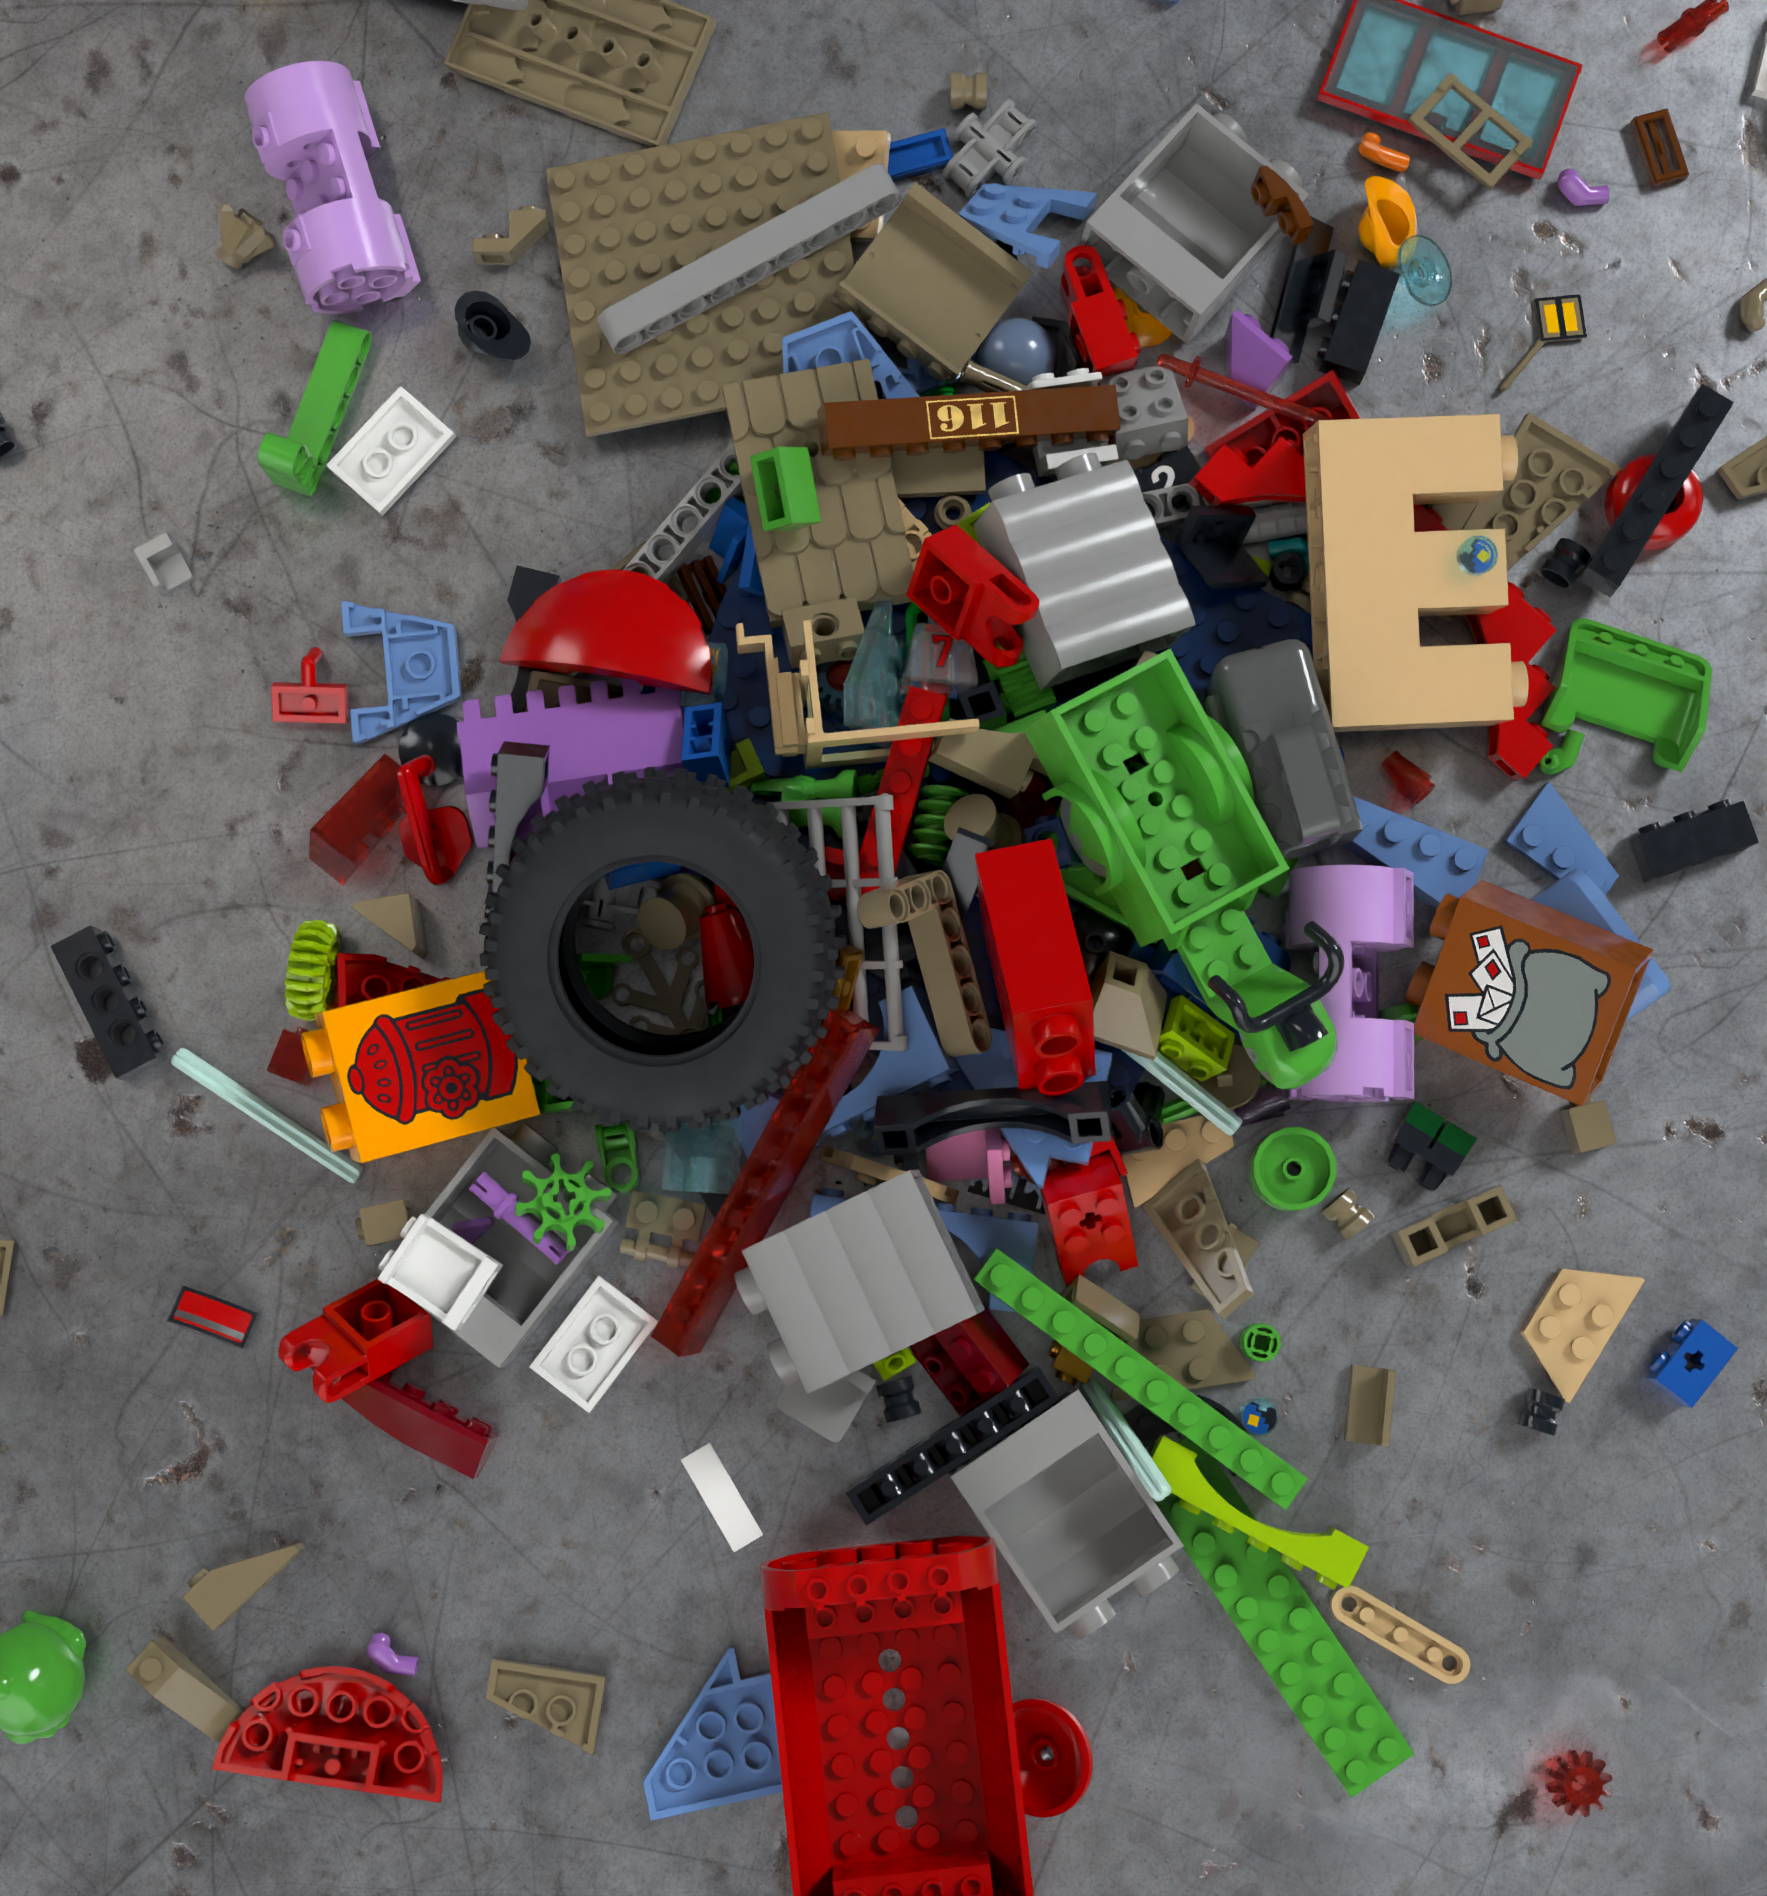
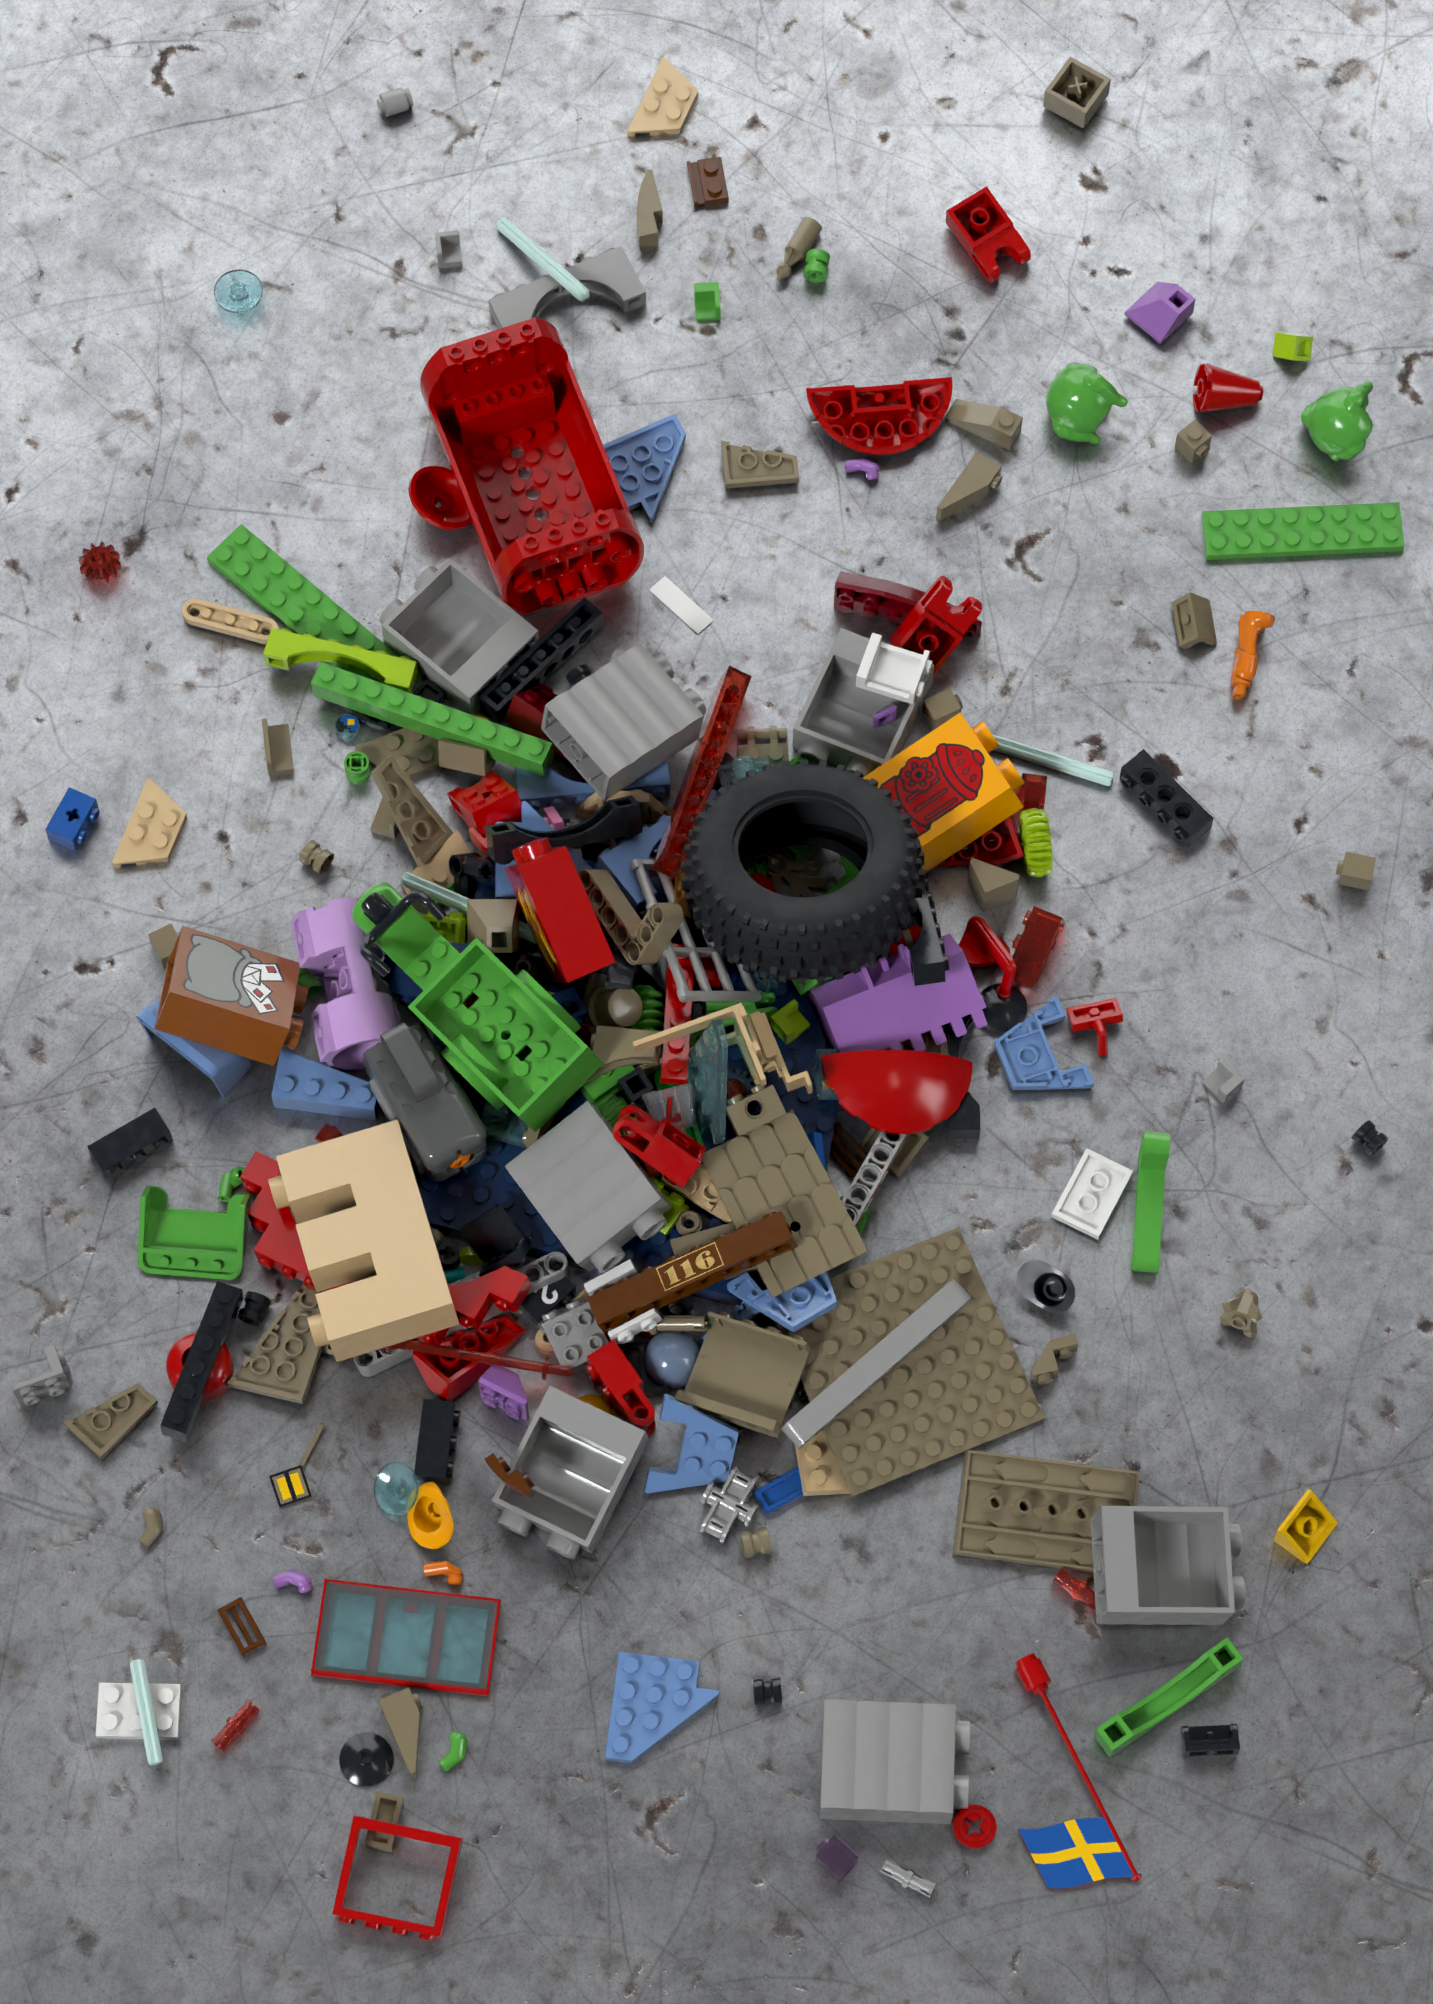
camera: 165 degrees right, 15 degrees down
slope [167,1286,258,1349] -> none
lavender cylinder [244,61,421,314] -> none
medium lavender pin [469,1172,569,1265] -> none
bright green gear [514,1153,612,1251] -> none
white plate [529,1276,659,1413] -> none
blue brick [681,702,733,788] -> none
blue panel [709,496,748,585] -> none
bright green brick [750,447,821,531] -> none
light aqua axle [1081,1378,1171,1502] -> none
bright green wheel [1247,1127,1336,1211] -> none
black bracket [1270,216,1347,364] -> none
black hips [1385,1101,1477,1192] -> none
dark tan arch [1390,1185,1517,1267] -> none
dark tan window [1408,72,1534,190] -> none
clear light blue tile [1457,536,1498,576] -> none
medium blue wing [1503,781,1619,896] -> none
black wheel [1517,1387,1566,1436] -> none

